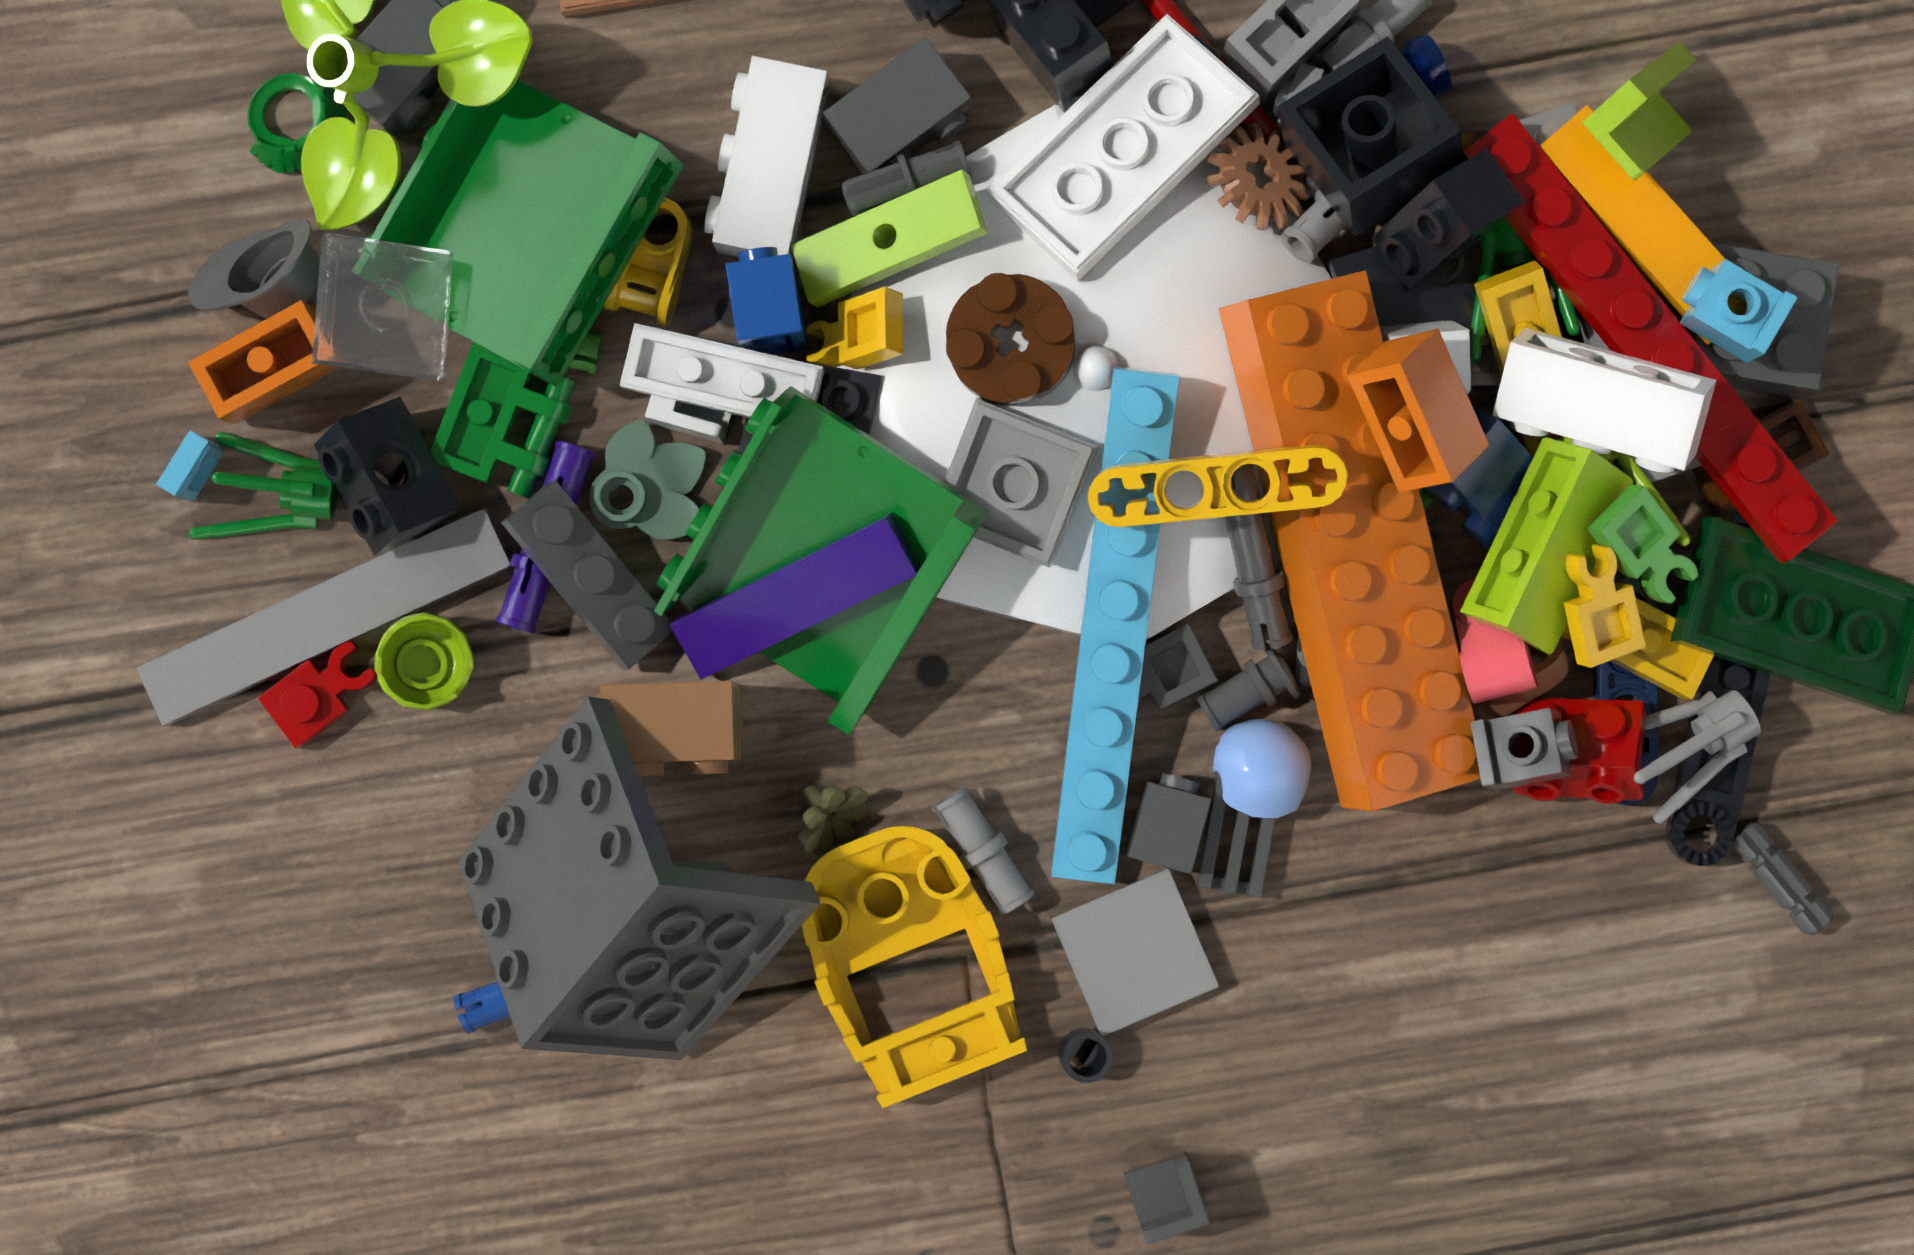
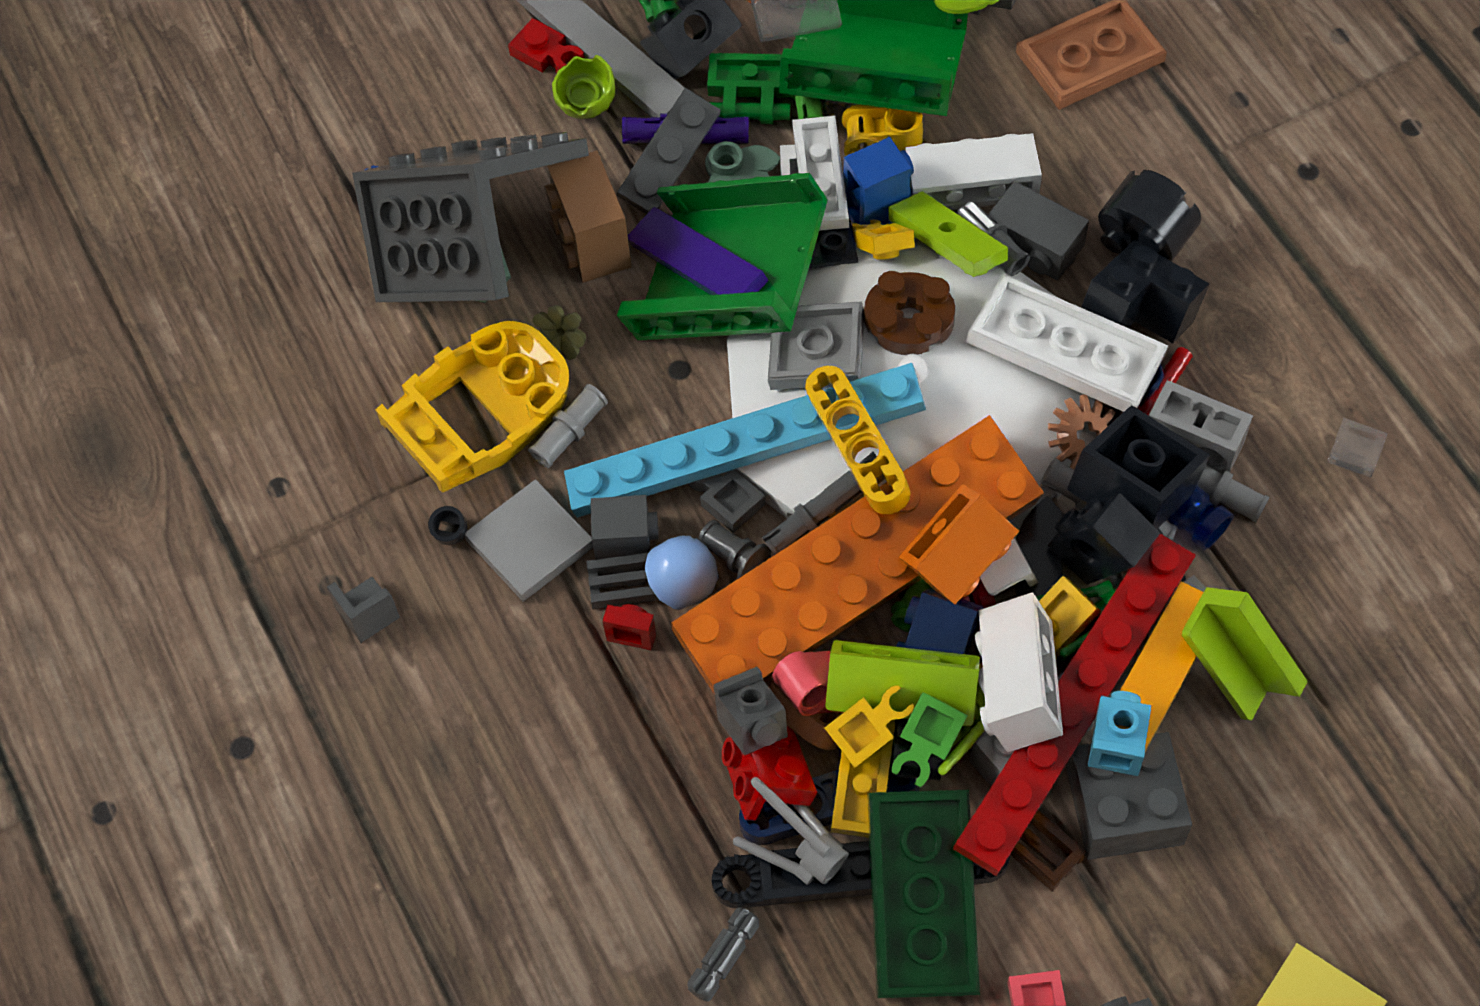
camera: 75 degrees right, 25 degrees down
none -> red plate [602,604,656,651]

